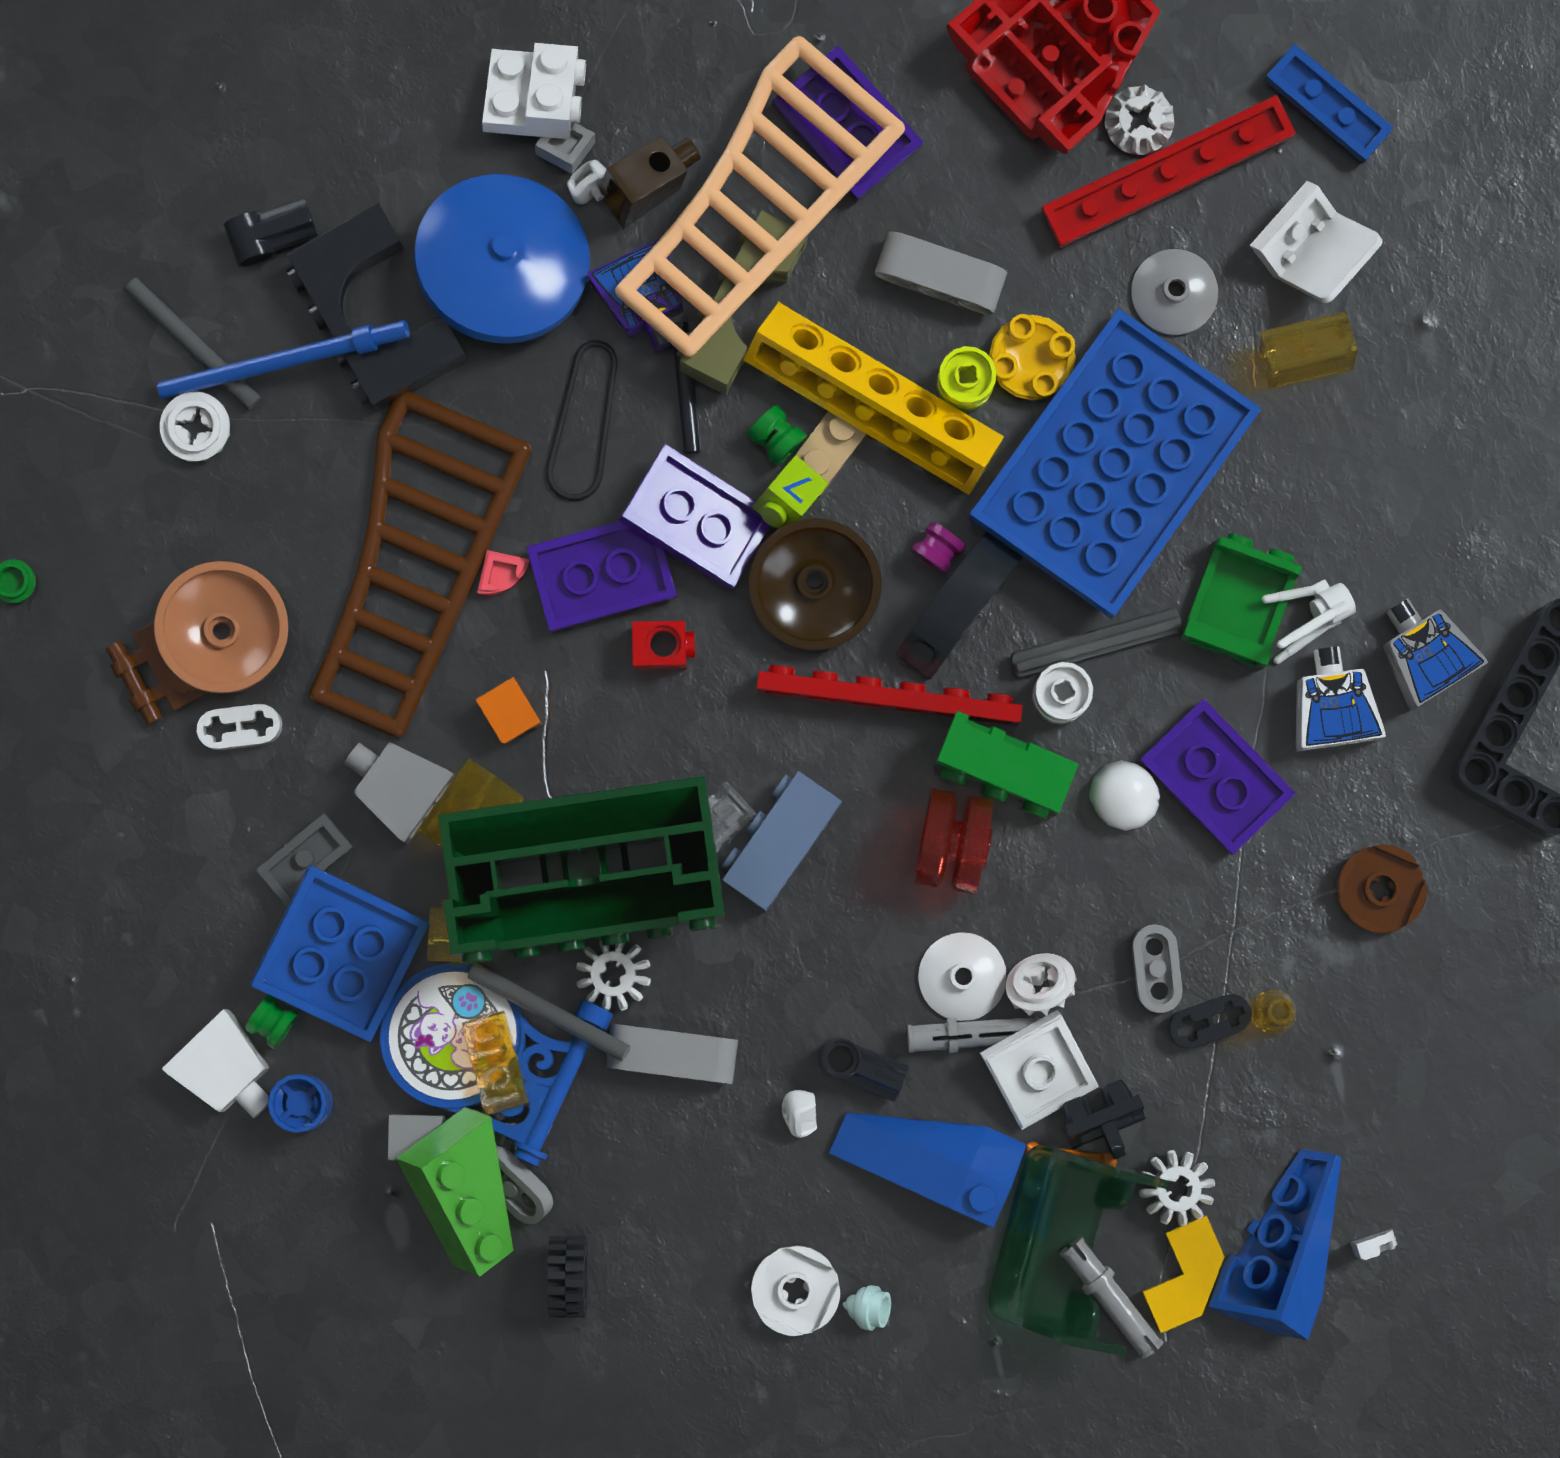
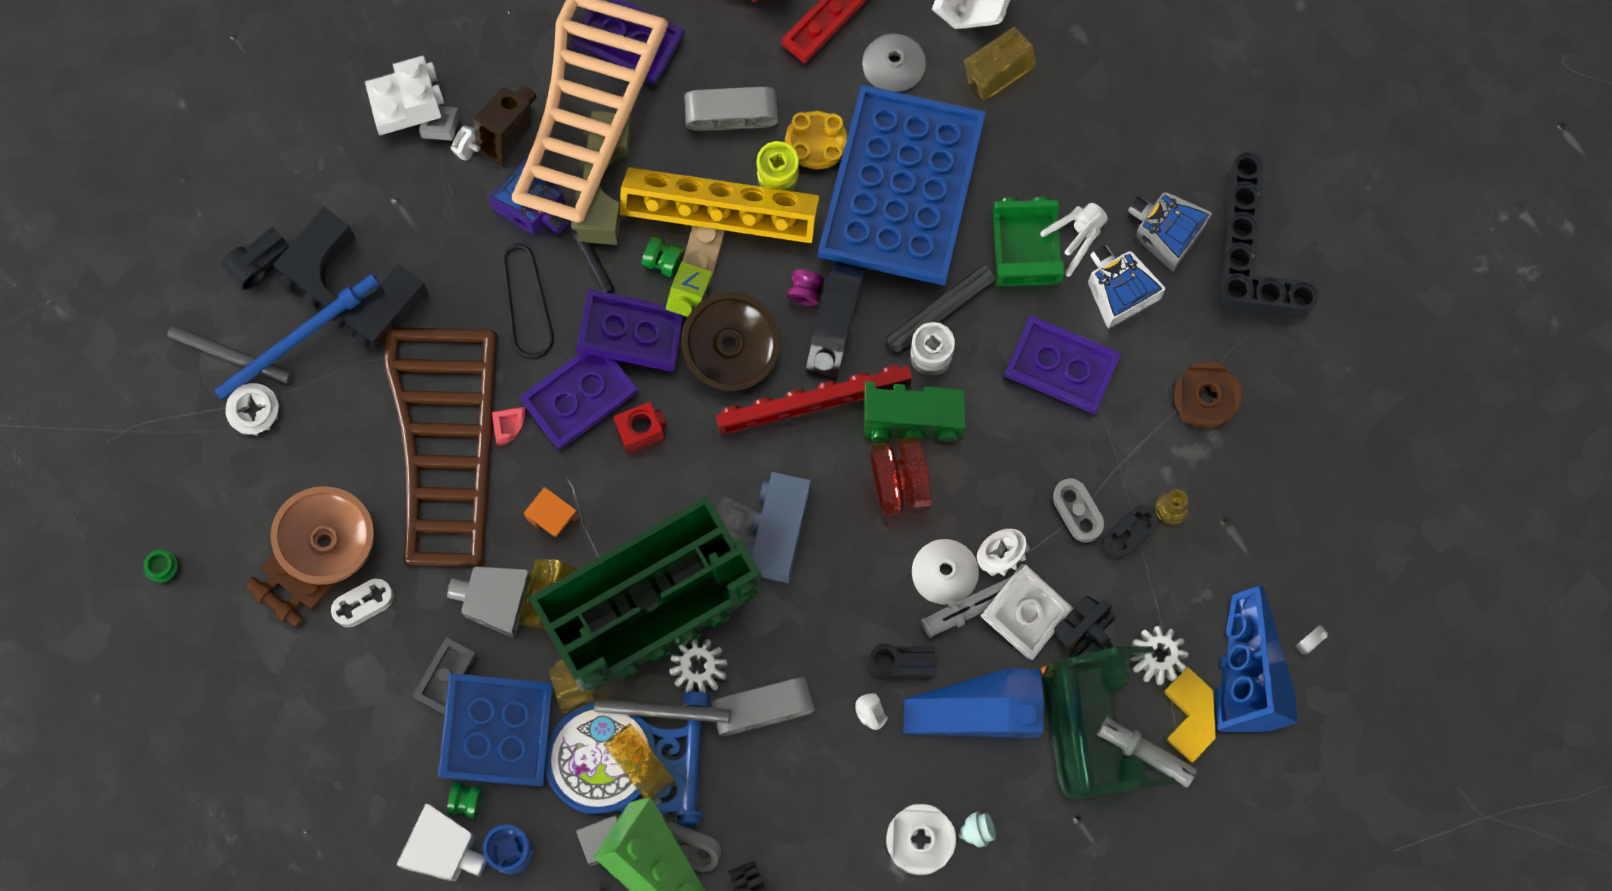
camera: 20 degrees left, 10 degrees down
blue dish [414,174,590,343] -> none
white hair [1089,760,1160,831] -> none

